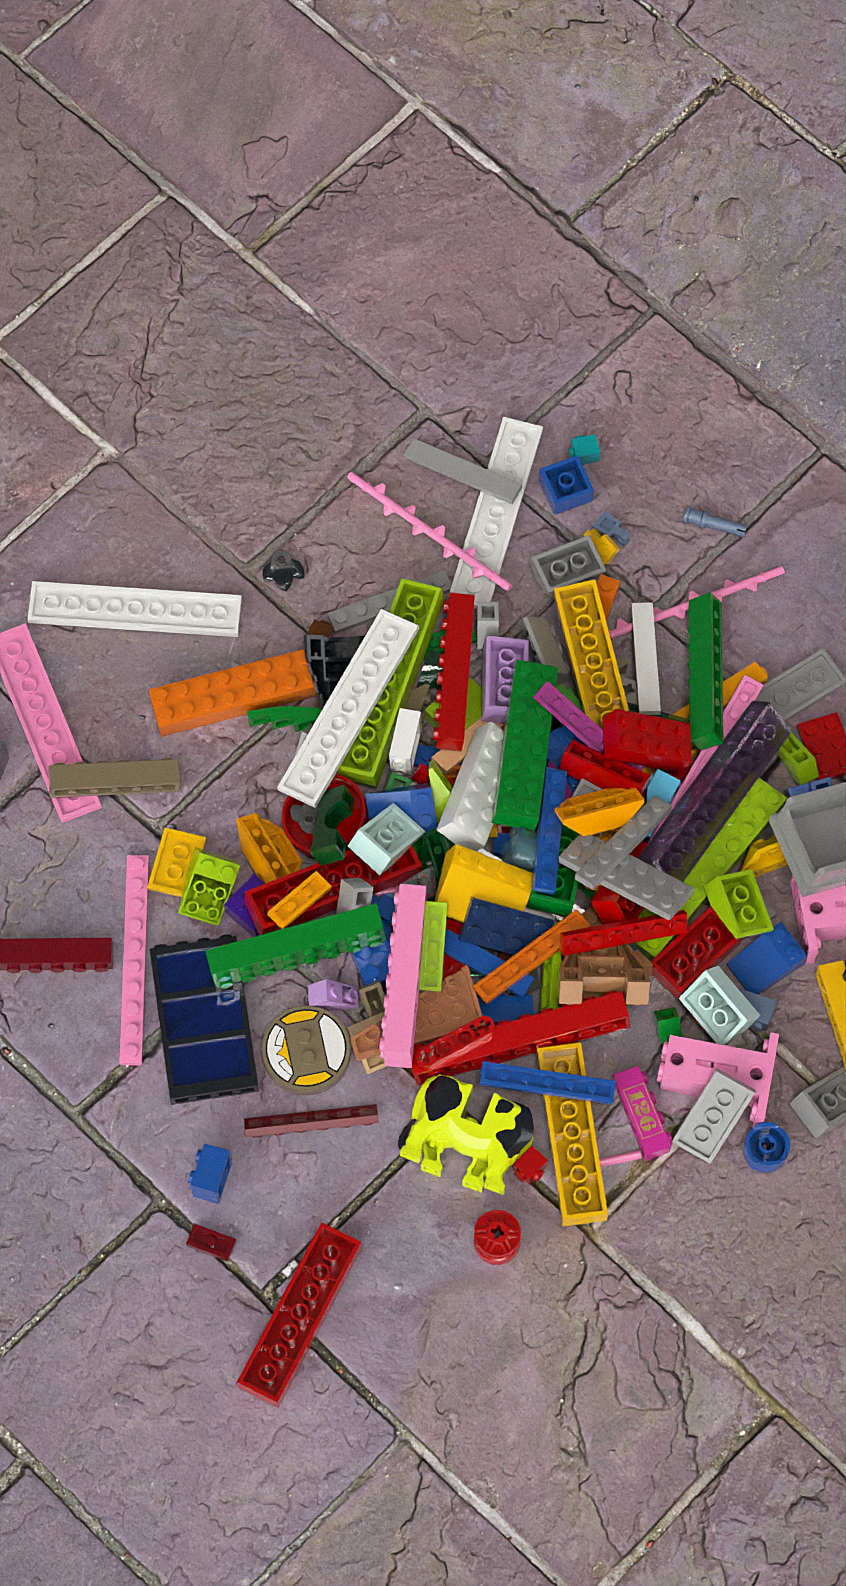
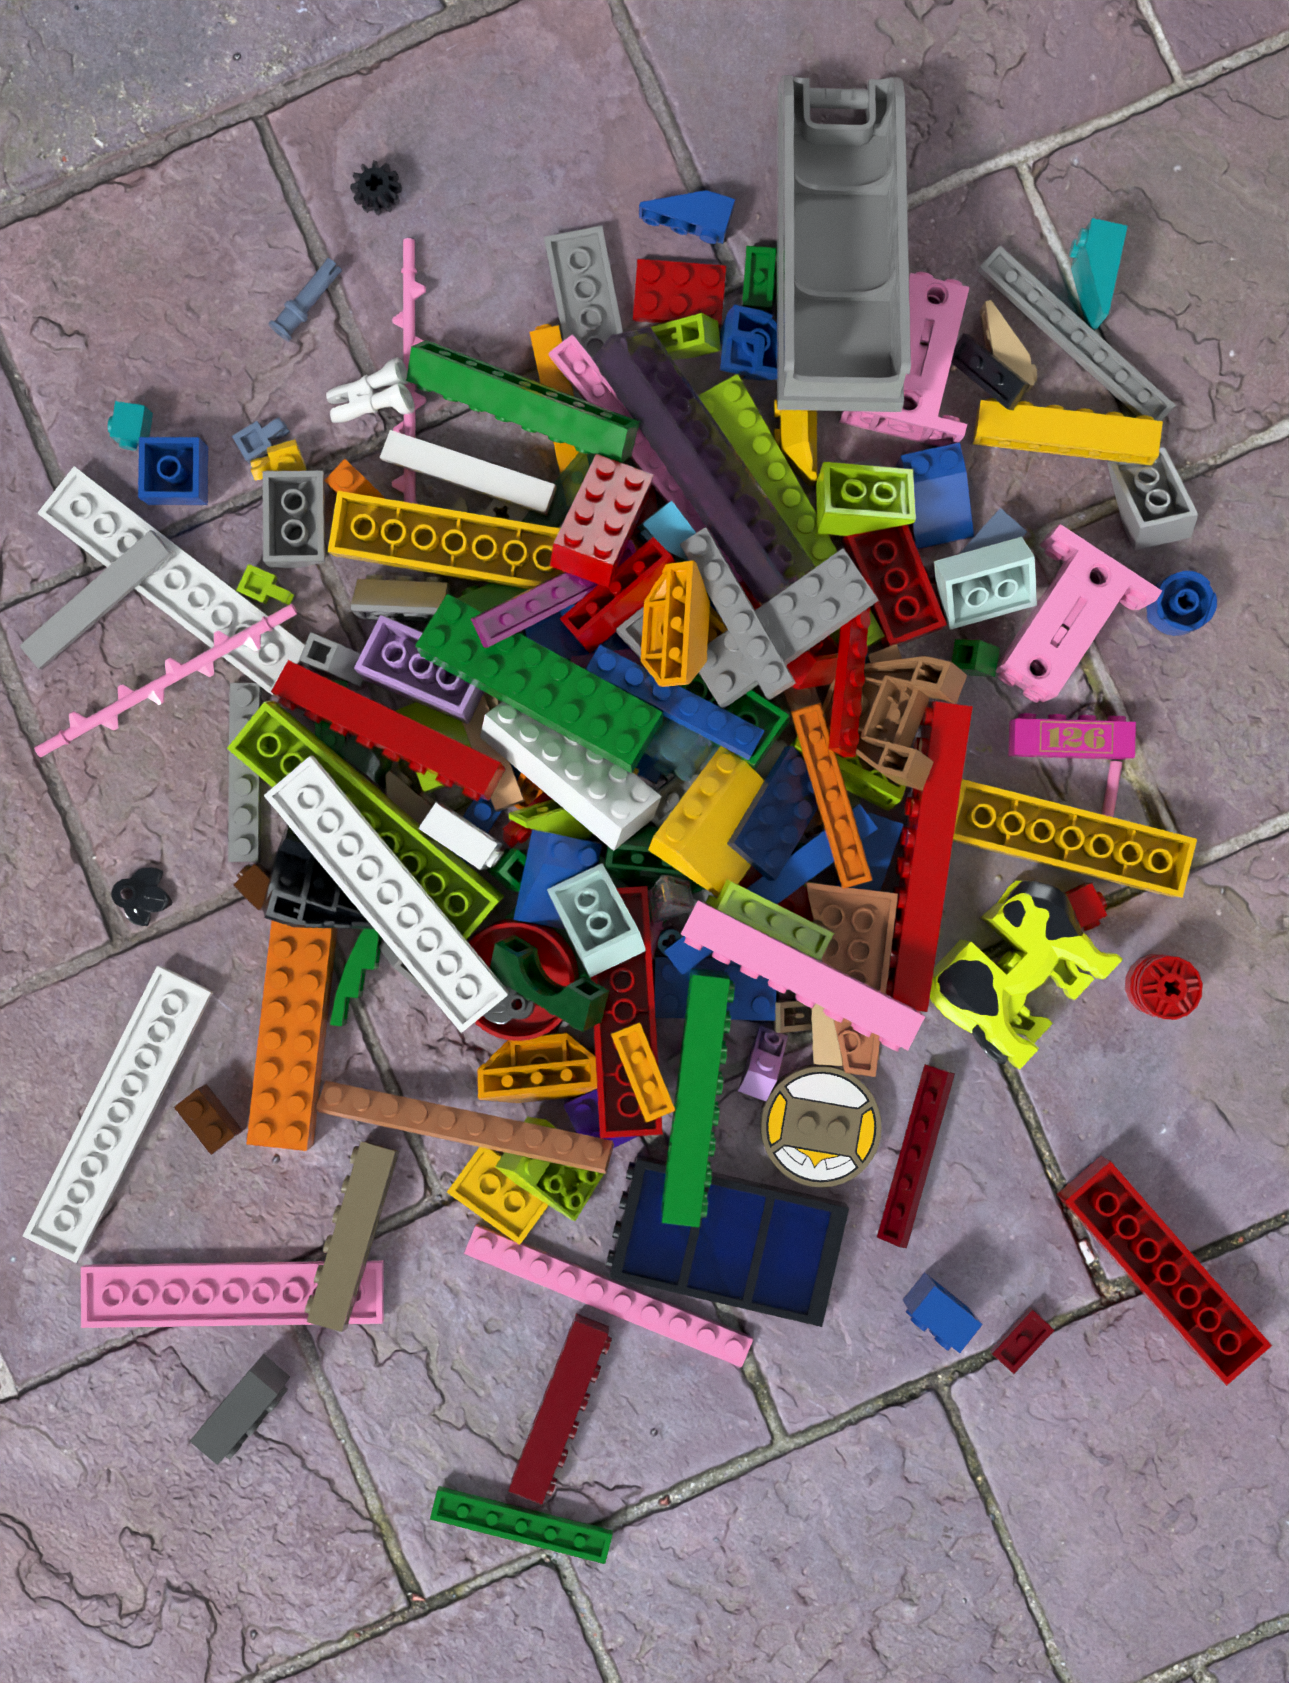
camera: 70 degrees left, 20 degrees up
light grey slope [336,878,373,914] -> none
red beam [415,1016,495,1069] -> none
blue plate [480,1061,616,1105] -> none
plate [672,1068,756,1164] -> none
none -> reddish brown brick [174,1084,243,1155]
none -> lime plate [236,564,295,605]
none -> nougat plate [316,1081,614,1174]
none -> white piece [326,357,415,423]
none -> black gear [350,160,402,216]

